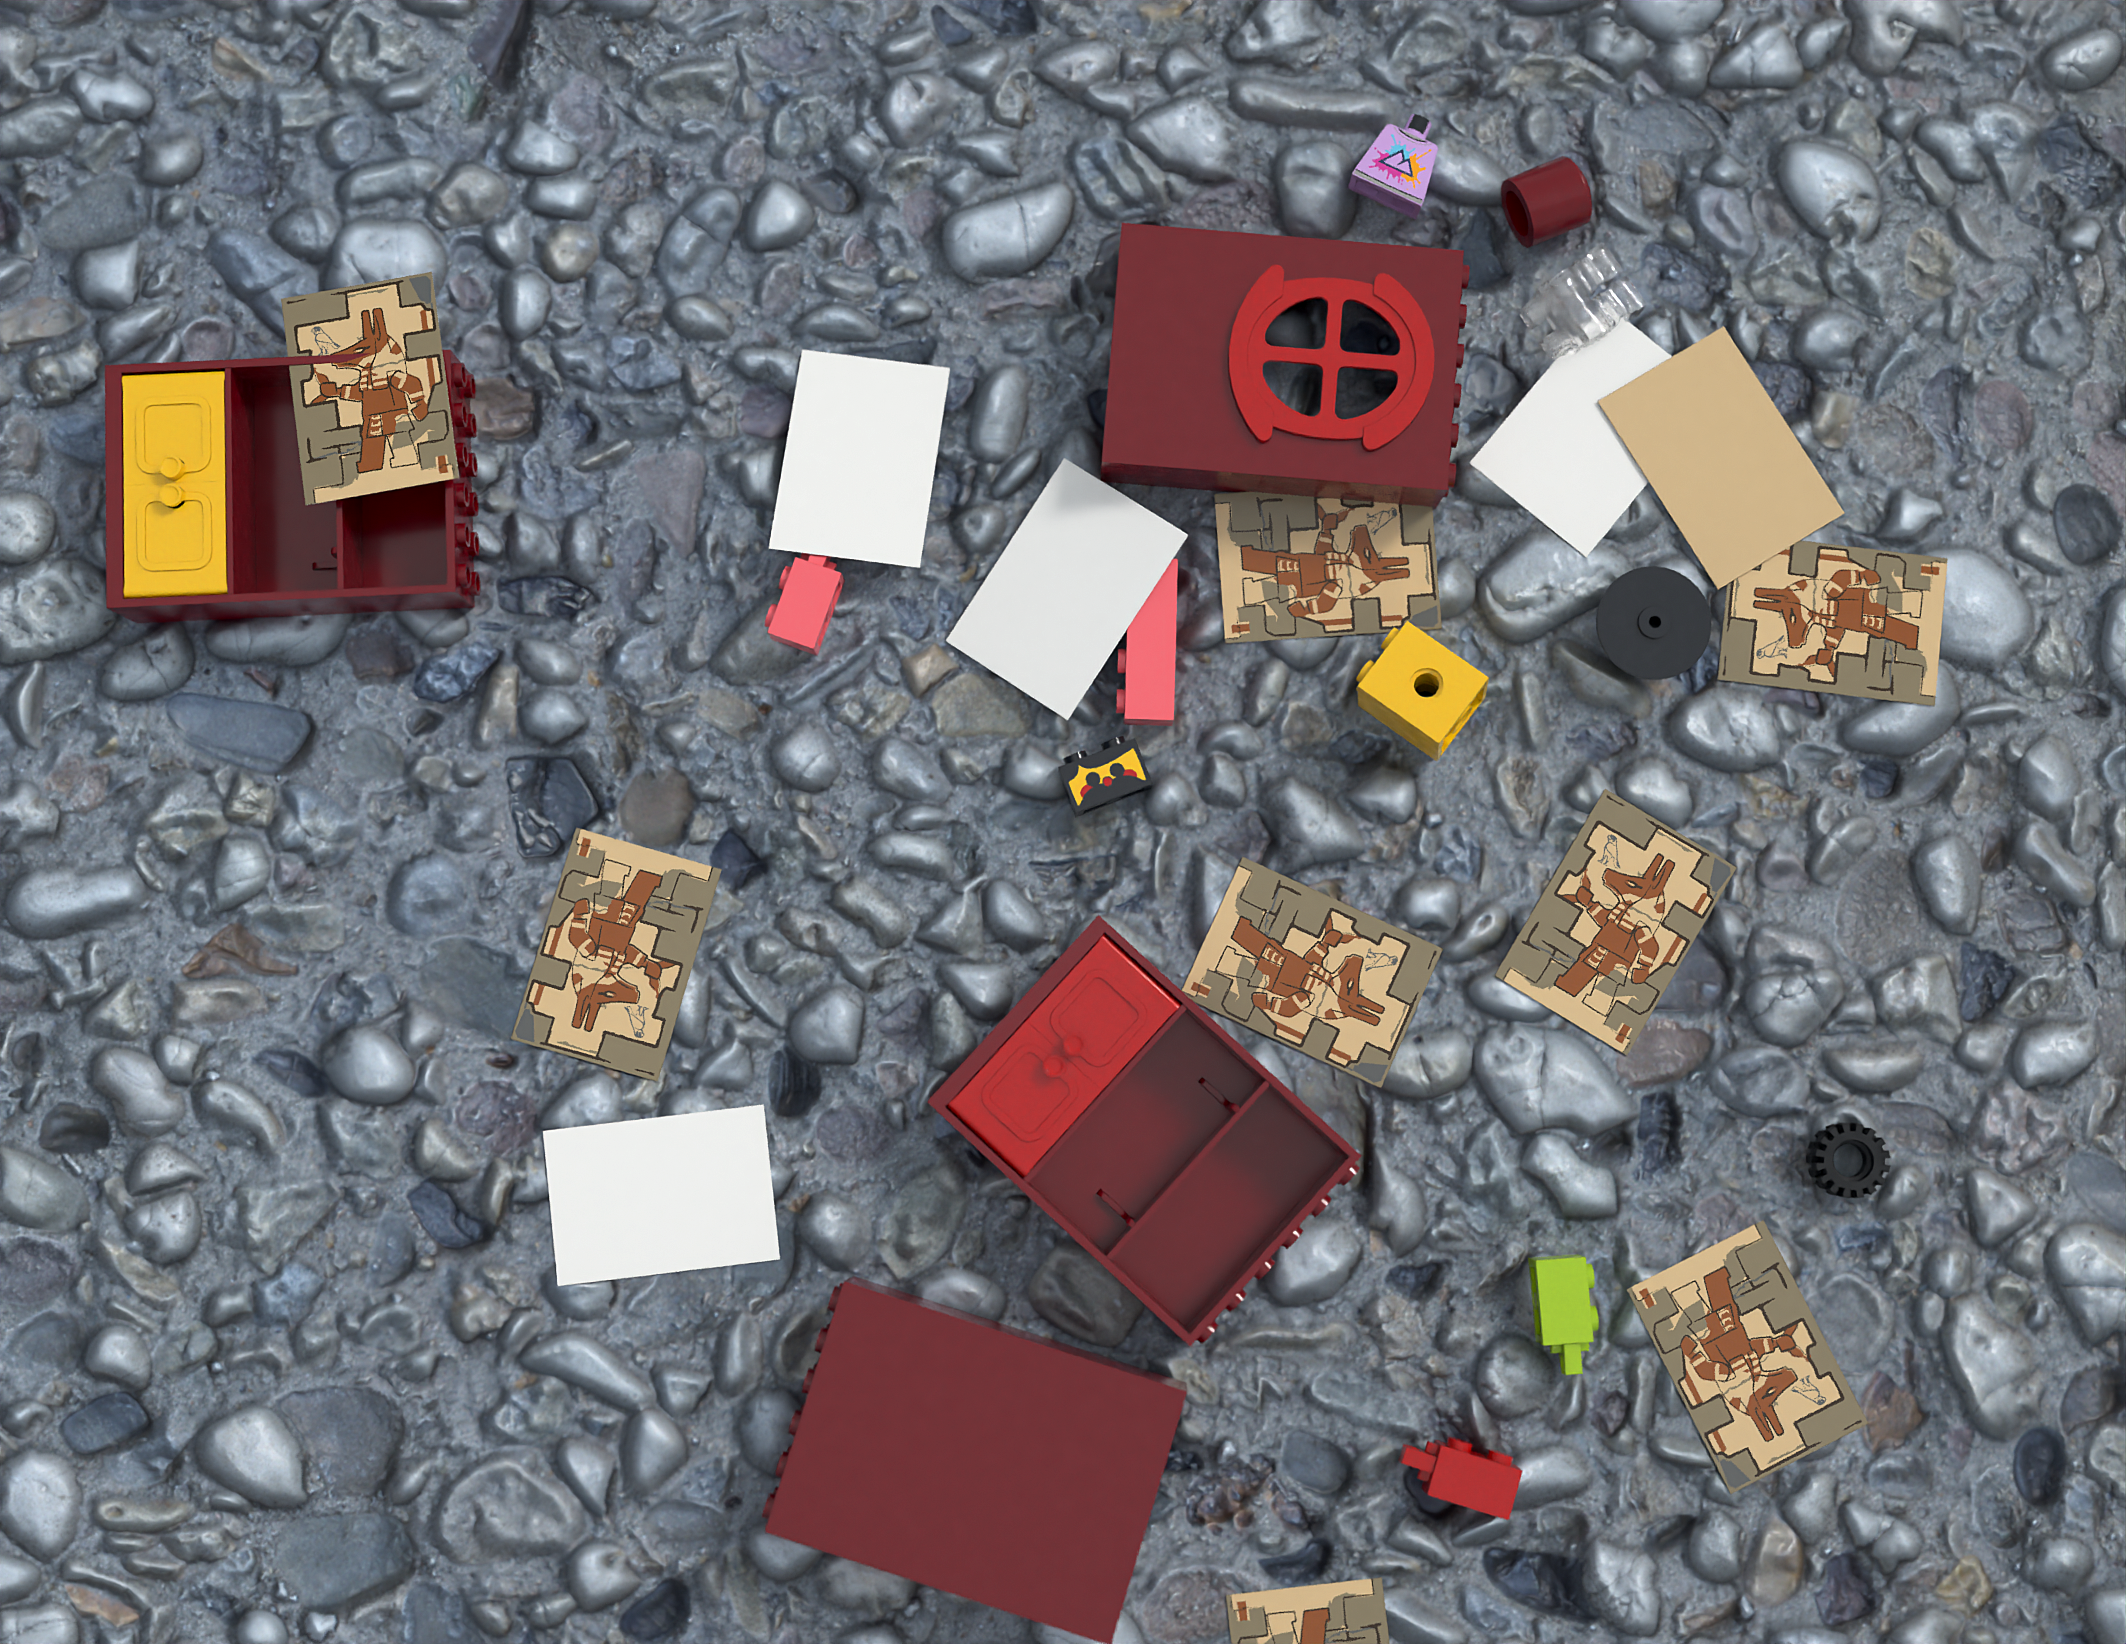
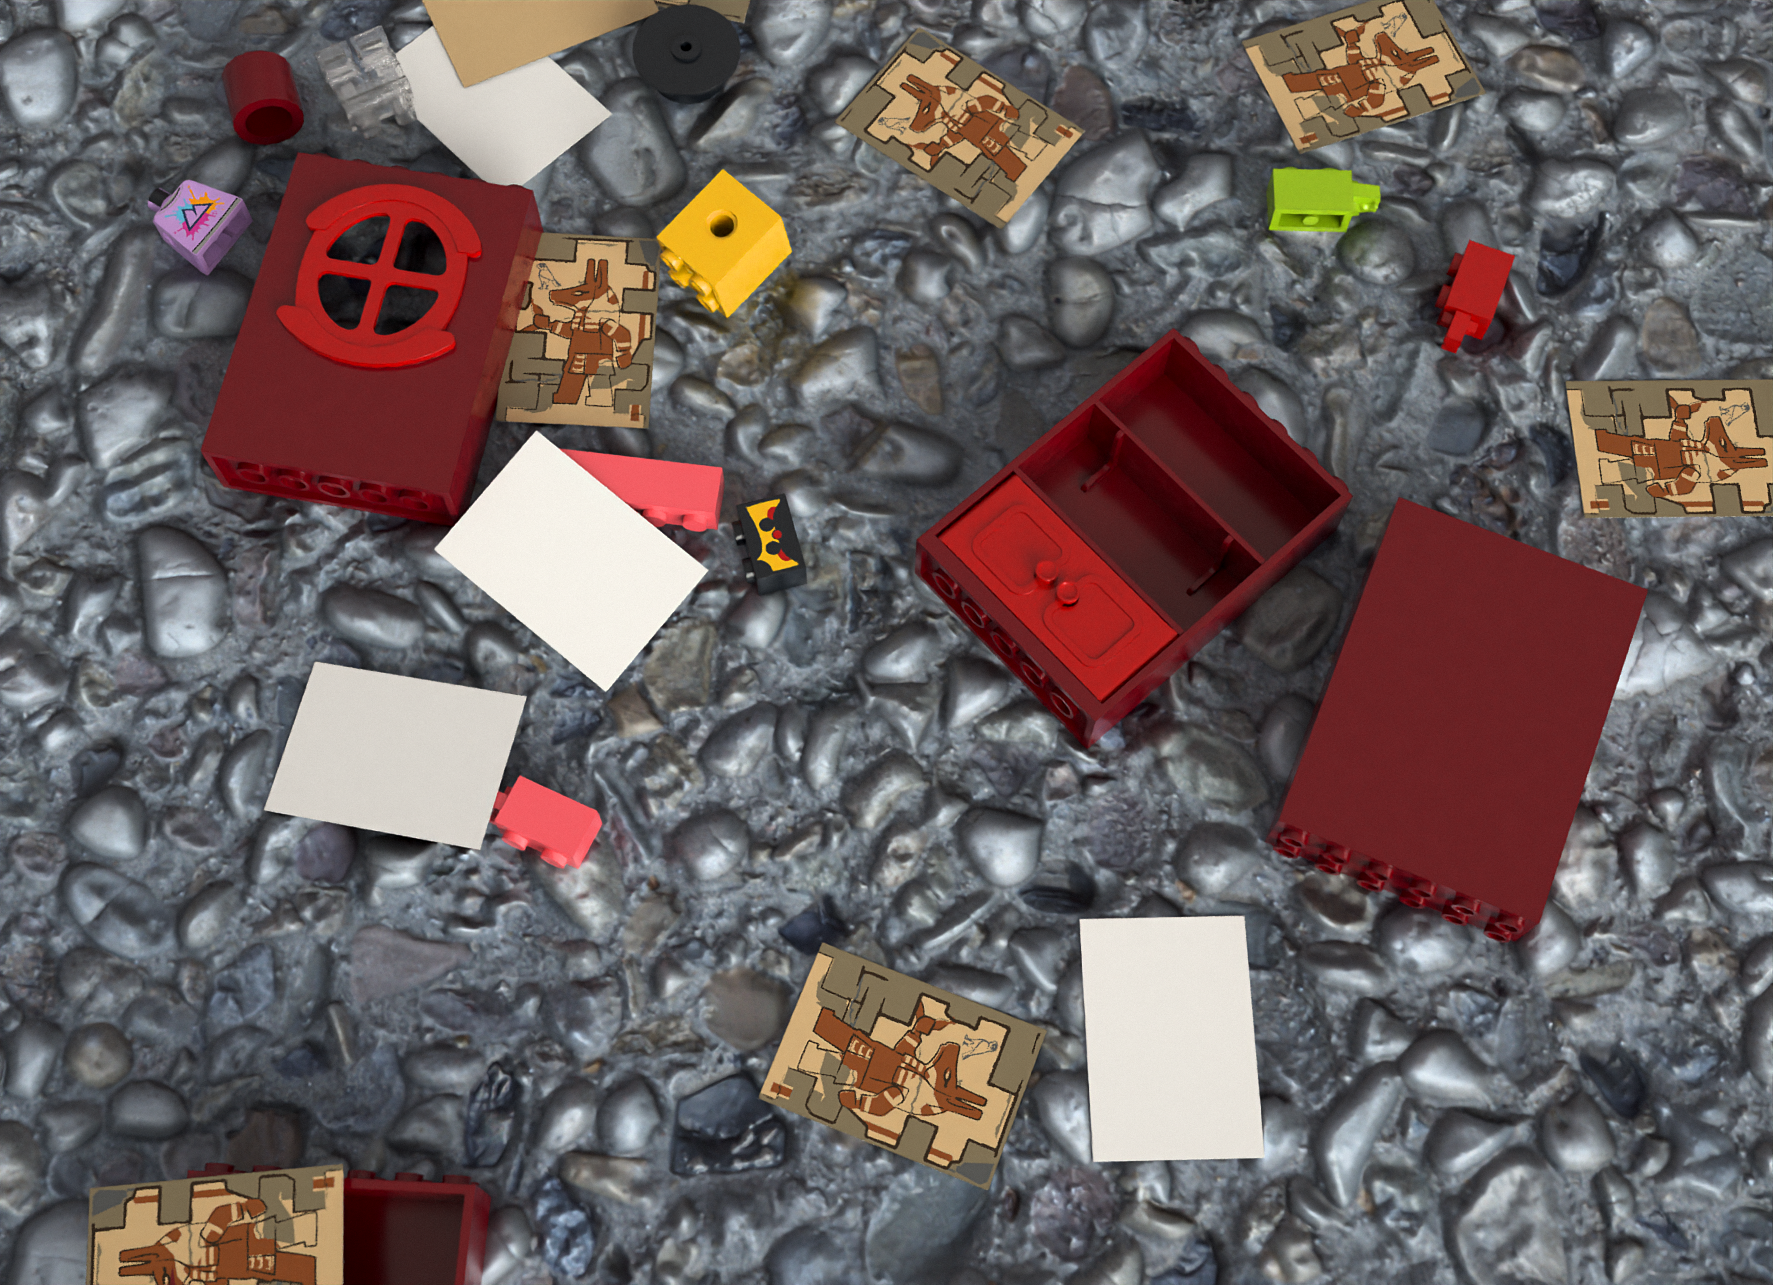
camera: 85 degrees left, 15 degrees down
sticker [1181,857,1443,1088] -> none

